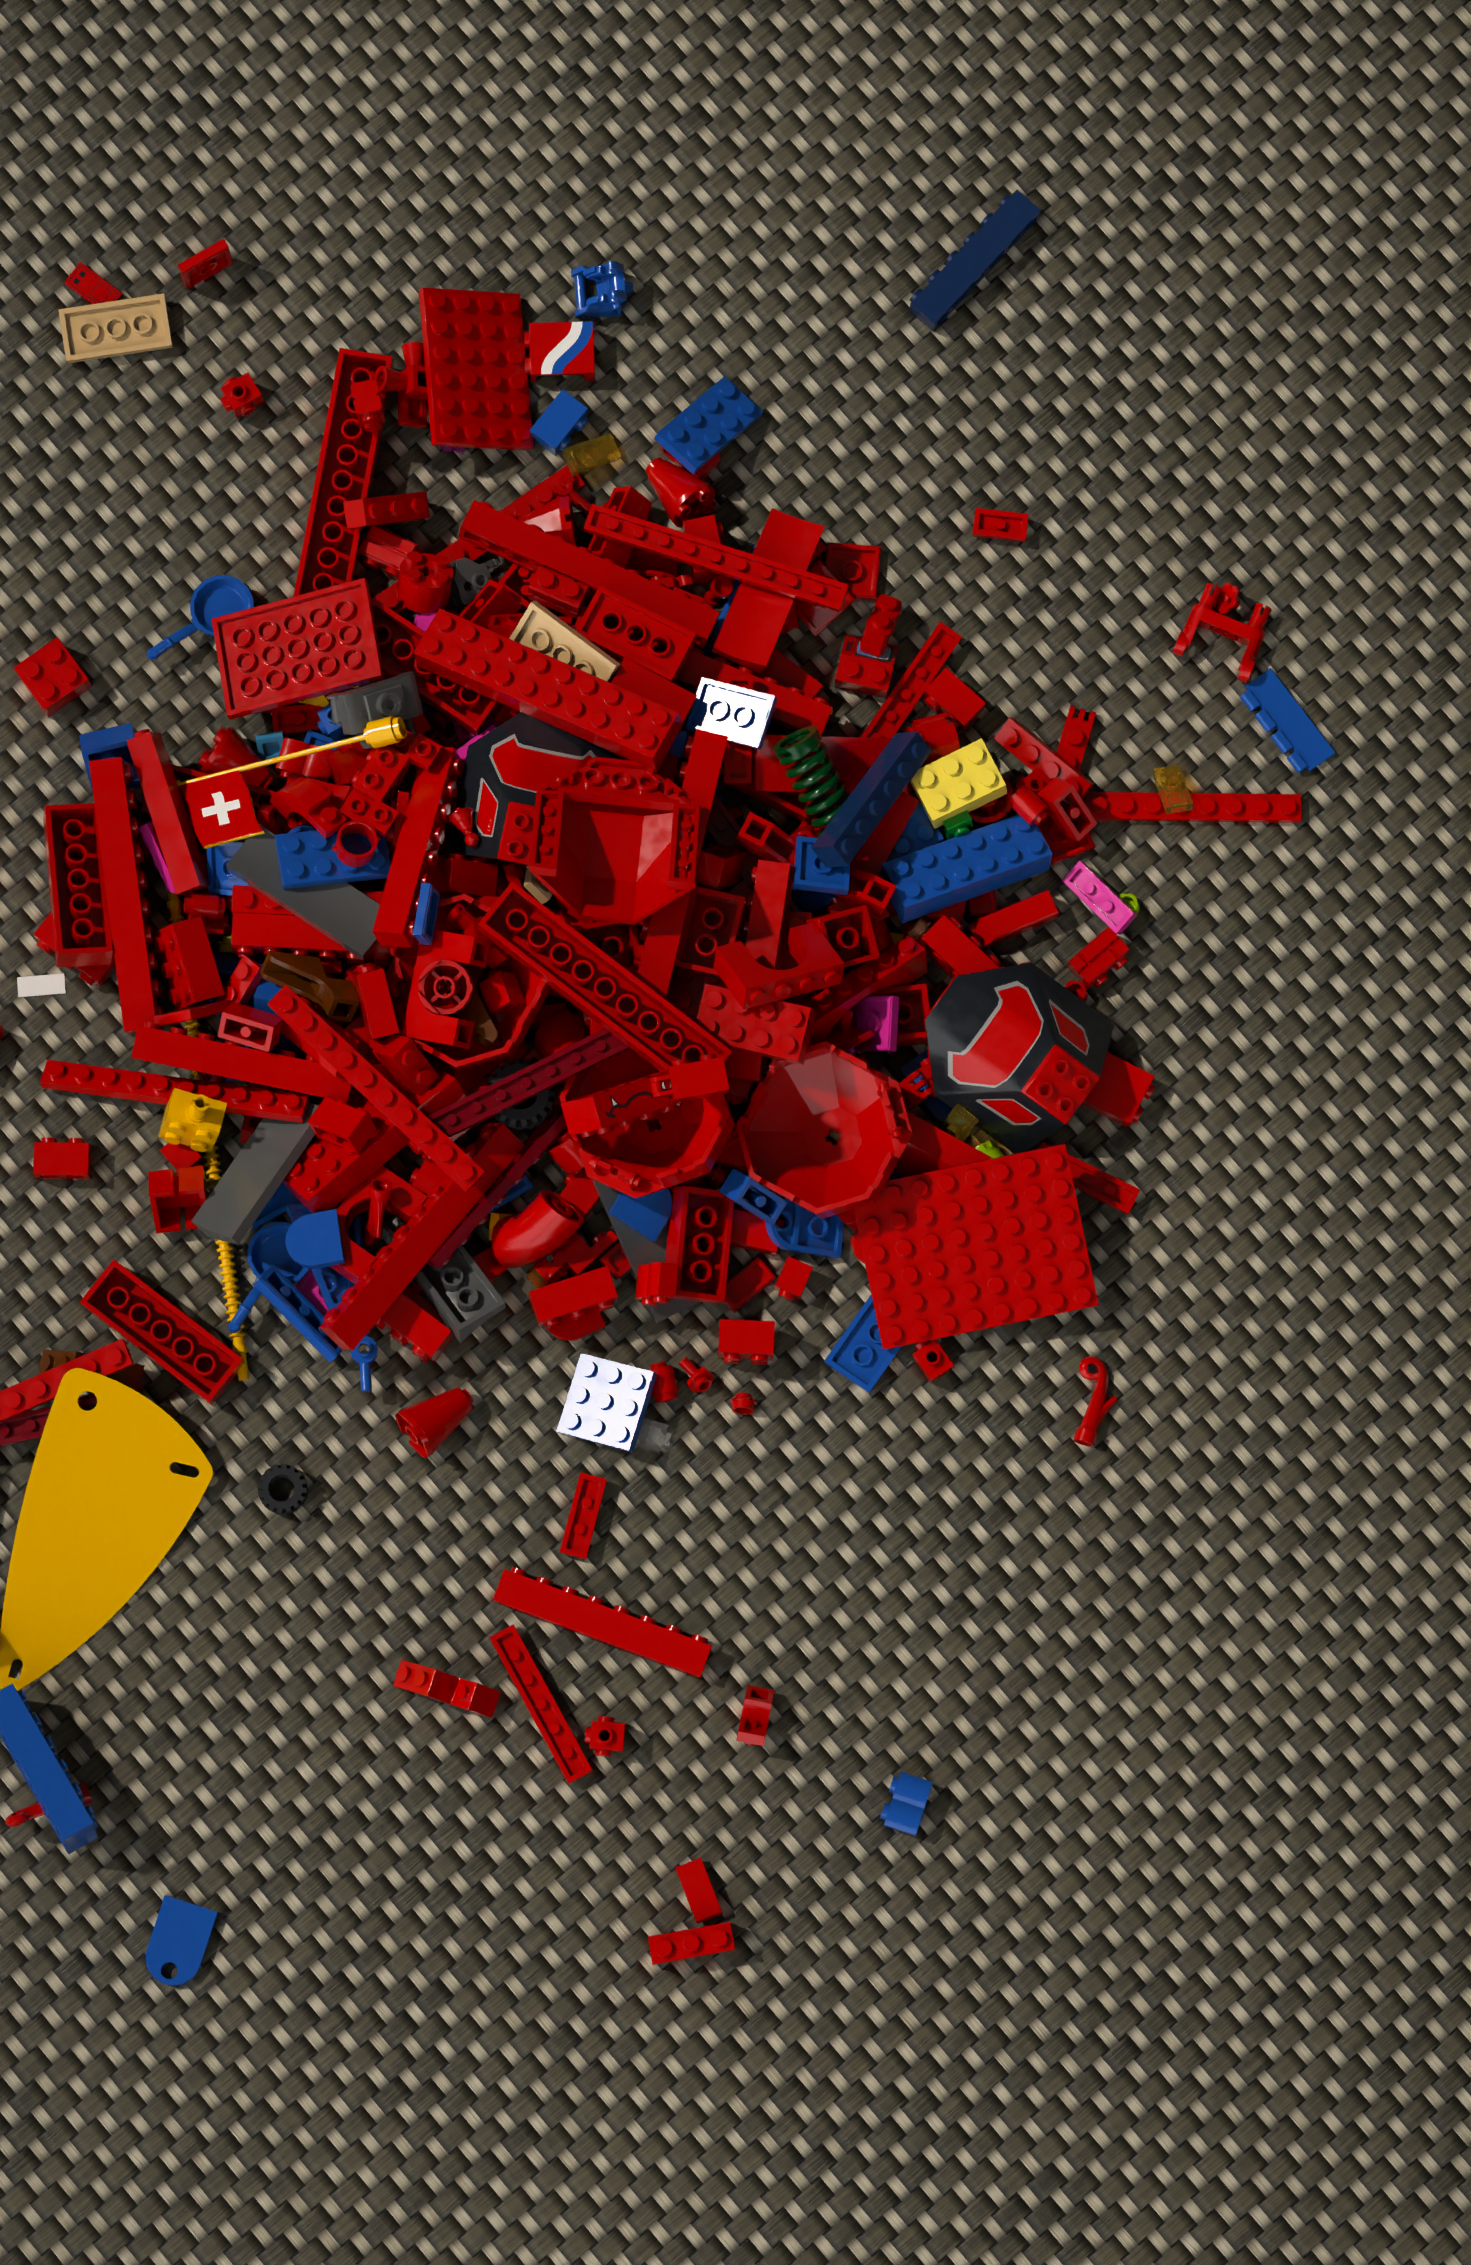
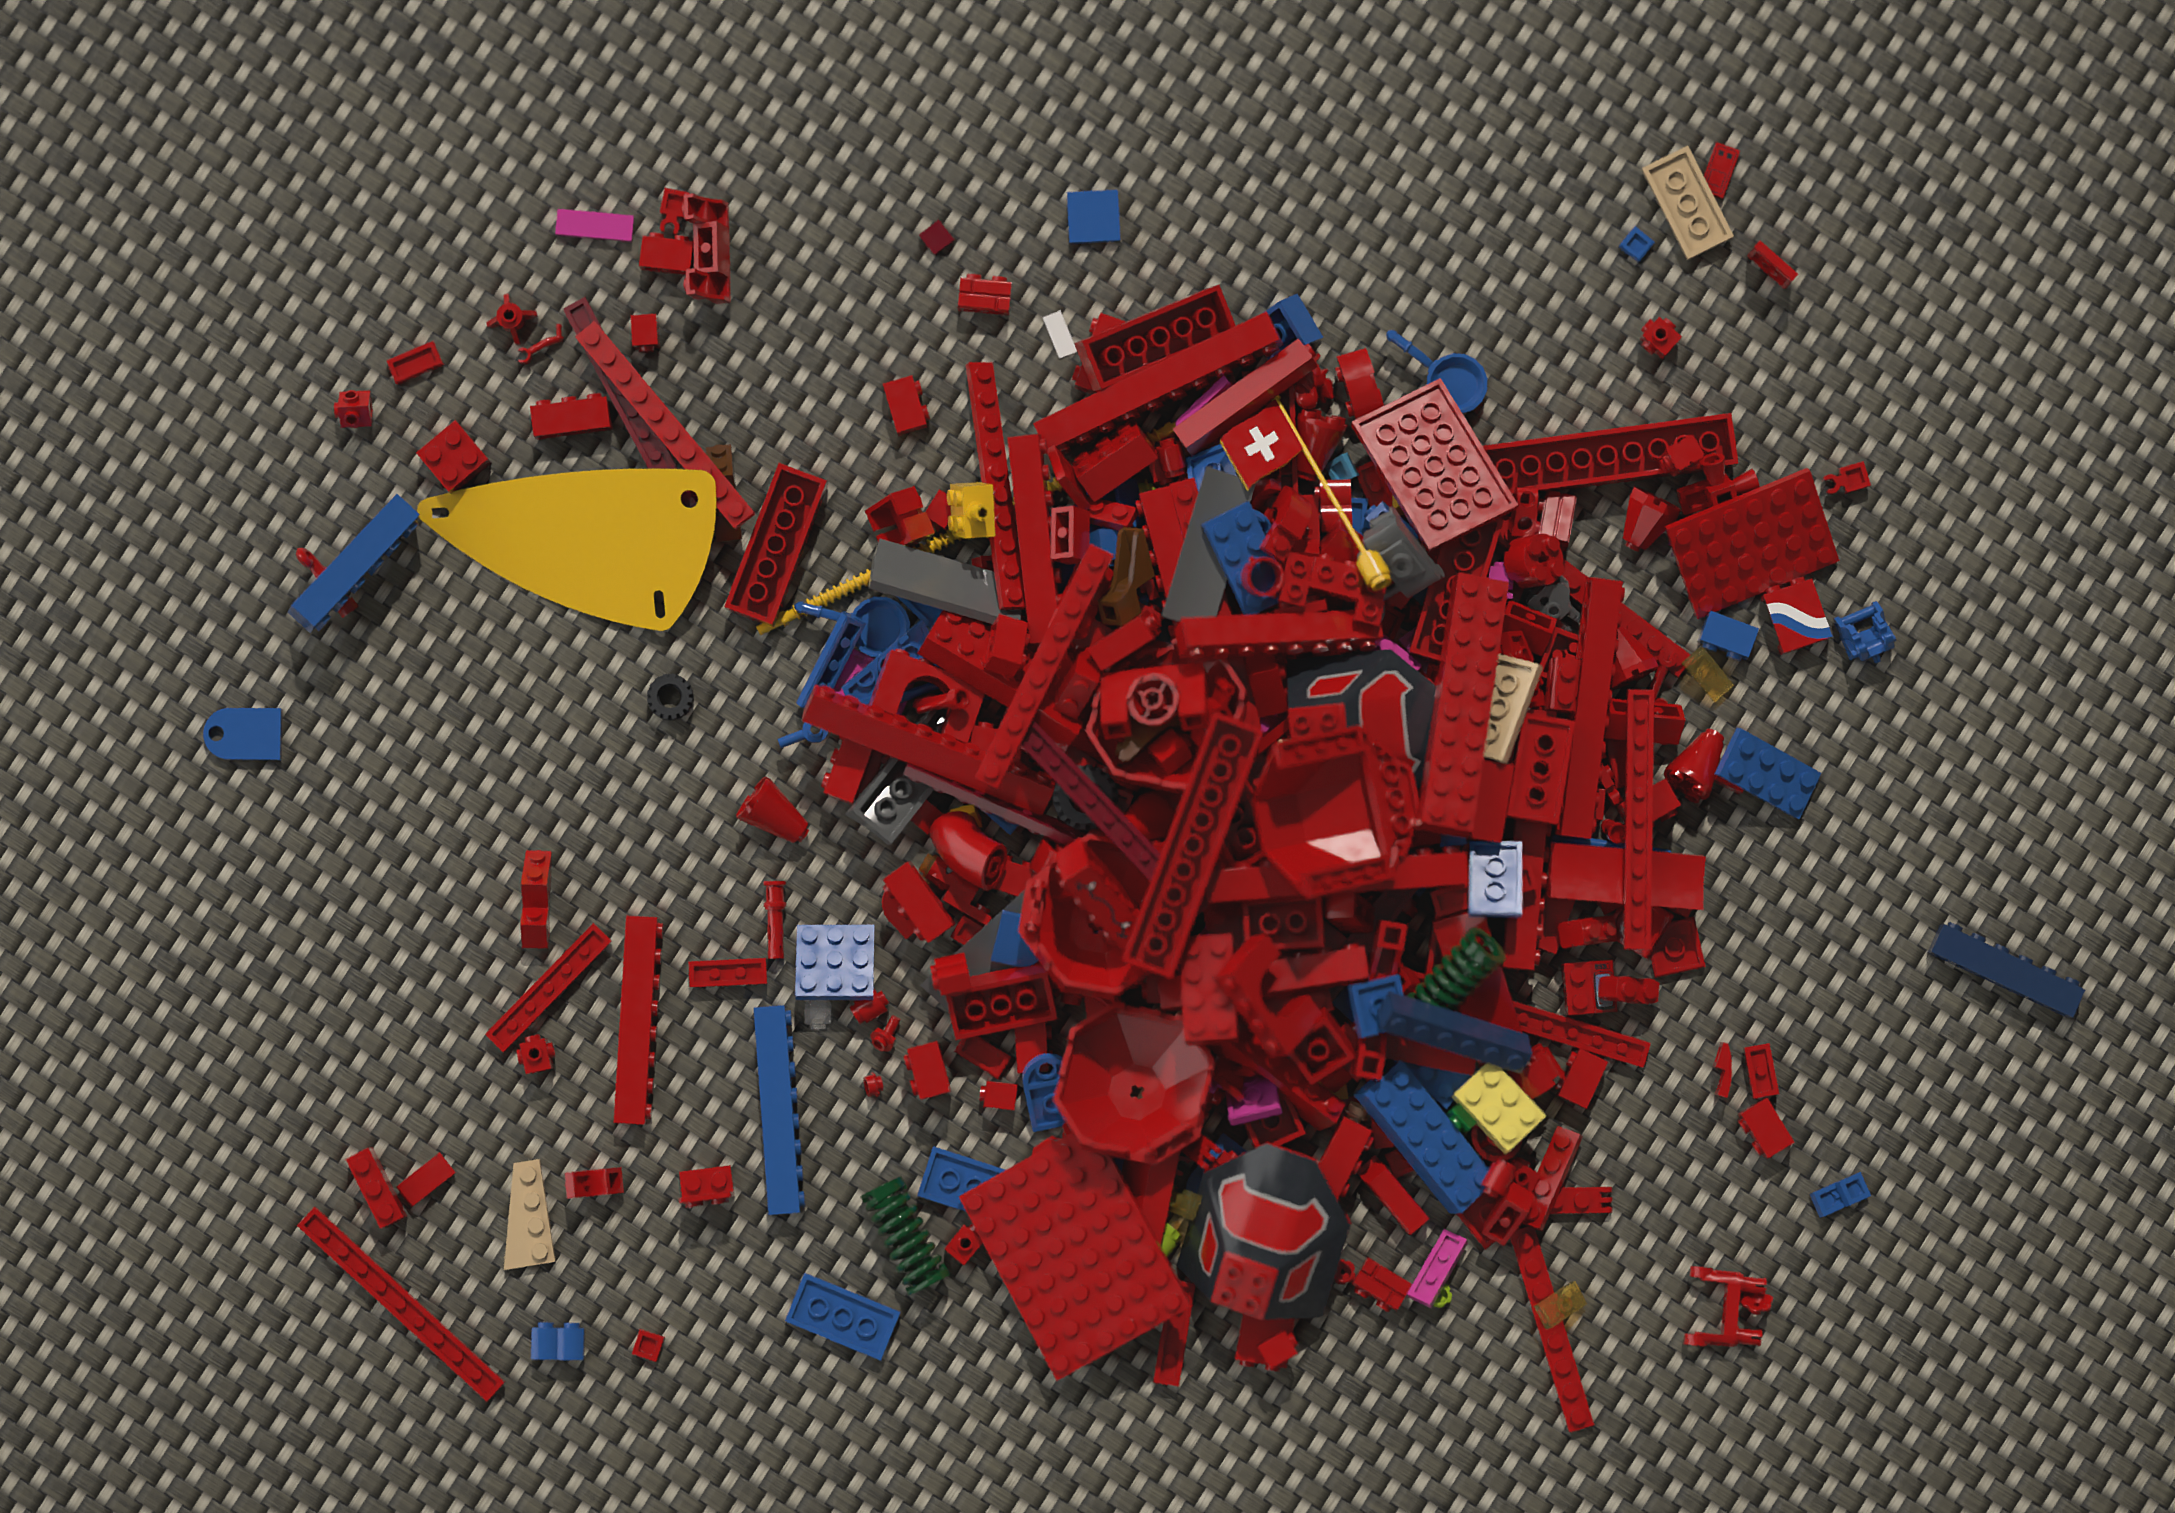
camera: 75 degrees right, 5 degrees up
red brick [13,637,92,717] -> none
blue tile [285,1209,345,1269] -> none
red brick [343,491,430,529] -> none
blue tile [413,883,441,945] -> none
red piece [448,807,479,847] -> none
red brick [650,1054,730,1103] -> none
blue brick [719,1168,787,1226] -> none
red plant [1073,1356,1118,1447] -> none
blue windscreen [1240,668,1335,773] -> none
none -> red plate [297,1206,505,1401]
none -> tan wing [504,1159,556,1270]
none -> red tile [632,1329,665,1362]
none -> red bracket [679,1165,735,1208]
none -> blue brick [754,1005,805,1215]
none -> red pin [763,881,787,959]
none -> blue plate [785,1273,901,1360]
none -> dark green piece [860,1176,950,1296]
none -> red brick [1257,1330,1299,1369]
none -> red animal [1294,353,1334,410]
none -> red brick [1334,348,1384,420]
none -> red leg [1508,487,1538,536]
none -> red brick [1558,915,1617,948]
none -> blue tile [1618,226,1655,263]
none -> red cone [1622,486,1681,552]
none -> red slope [1713,1042,1732,1098]
none -> red brick [1738,1098,1794,1158]
none -> blue slope [1809,1172,1871,1218]
none -> red plate [1822,461,1871,495]

